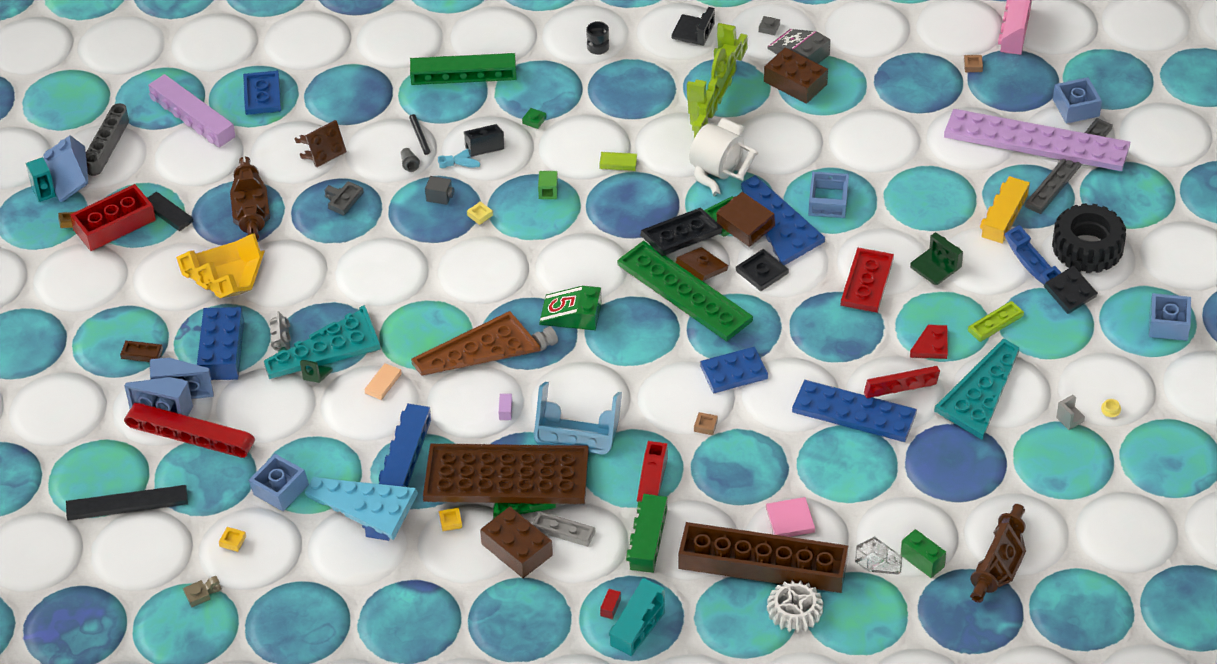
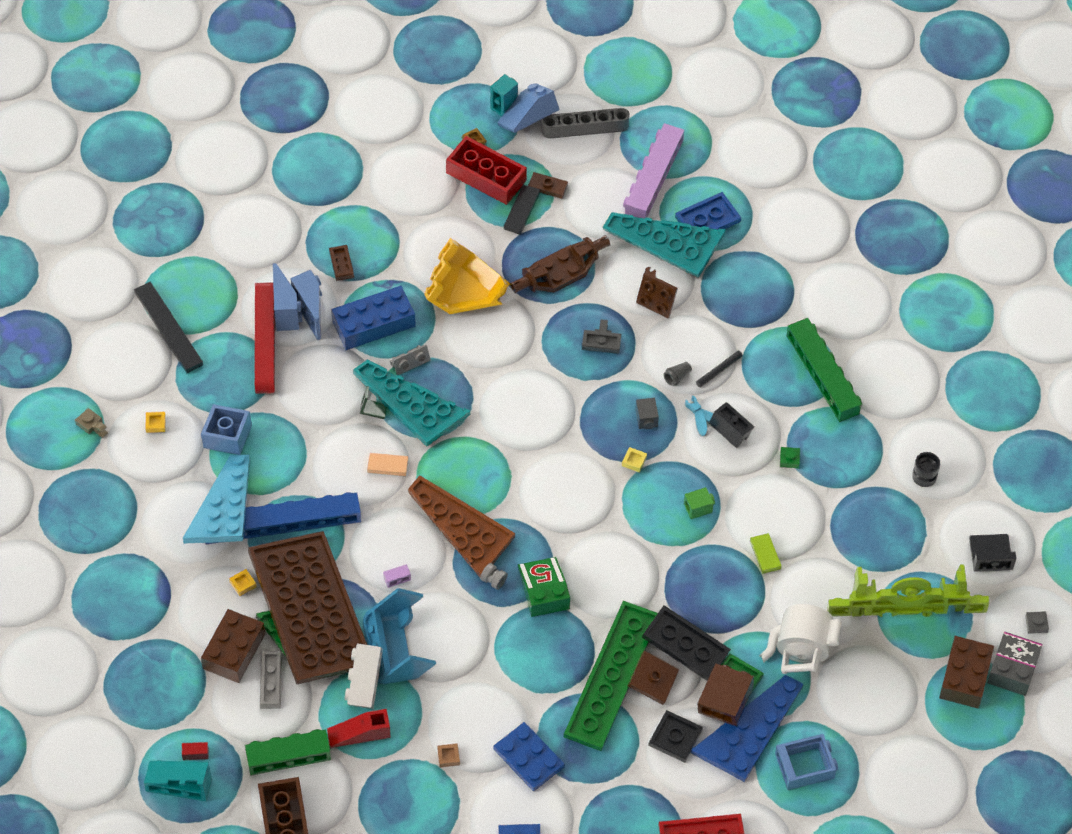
camera: 65 degrees right, 10 degrees up
none -> white brick [345,644,383,709]
none -> reddish brown plate [528,172,568,199]
none -> teal wing [602,212,726,278]

